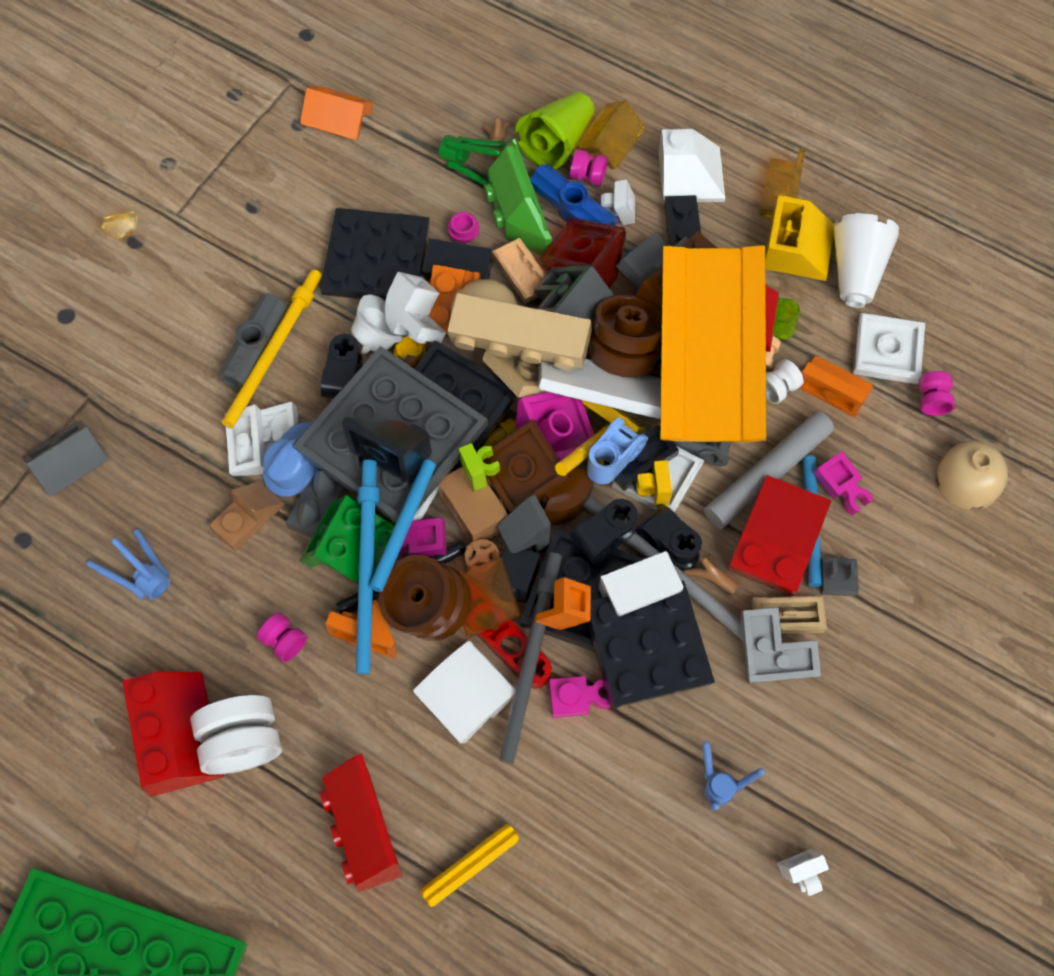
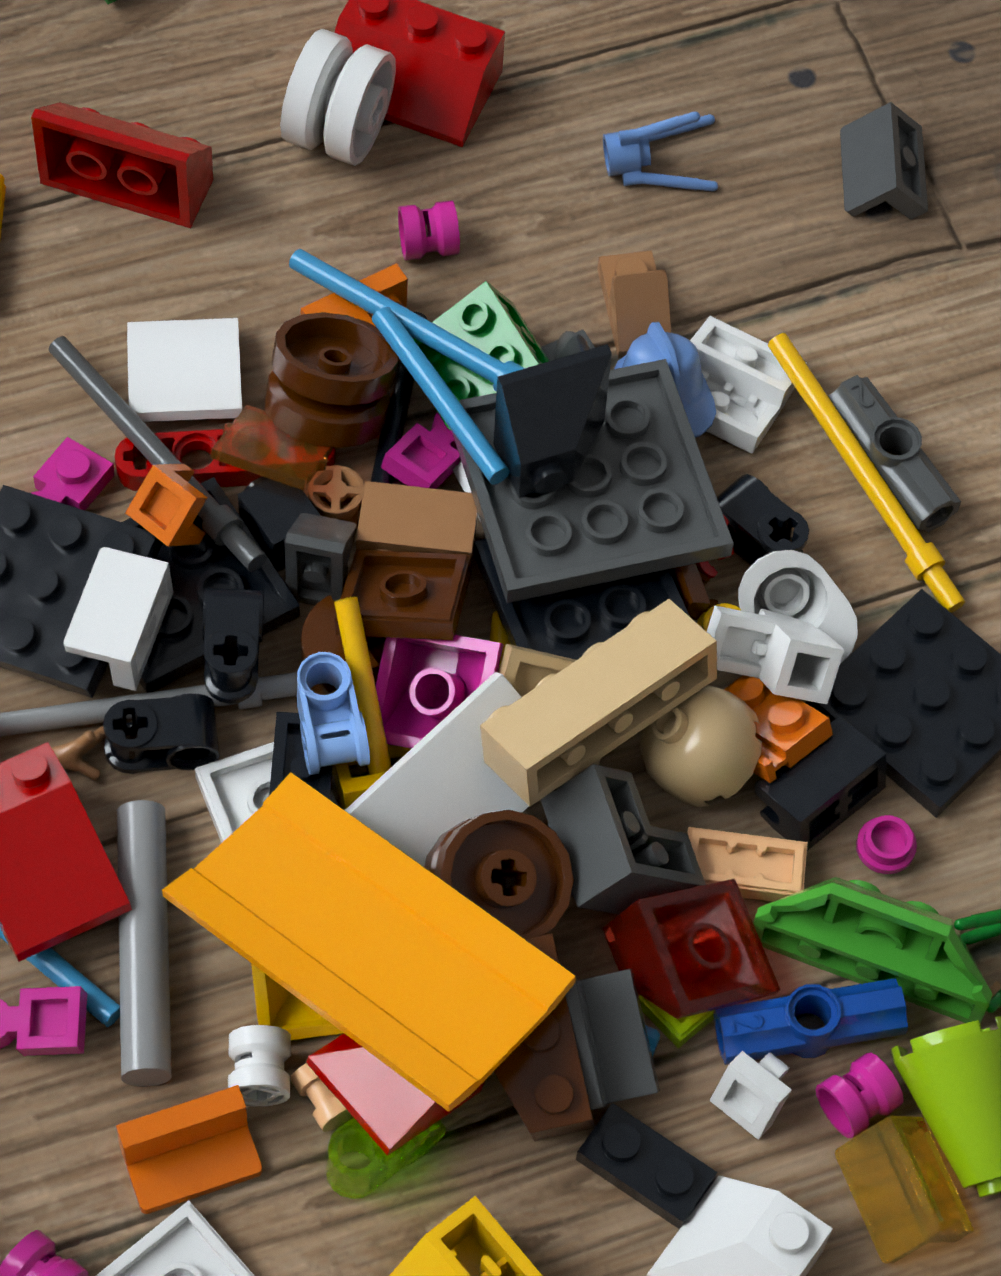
camera: 125 degrees right, 5 degrees down
lime tile [459,443,500,492] -> none
yellow tile [636,460,672,507] -> none

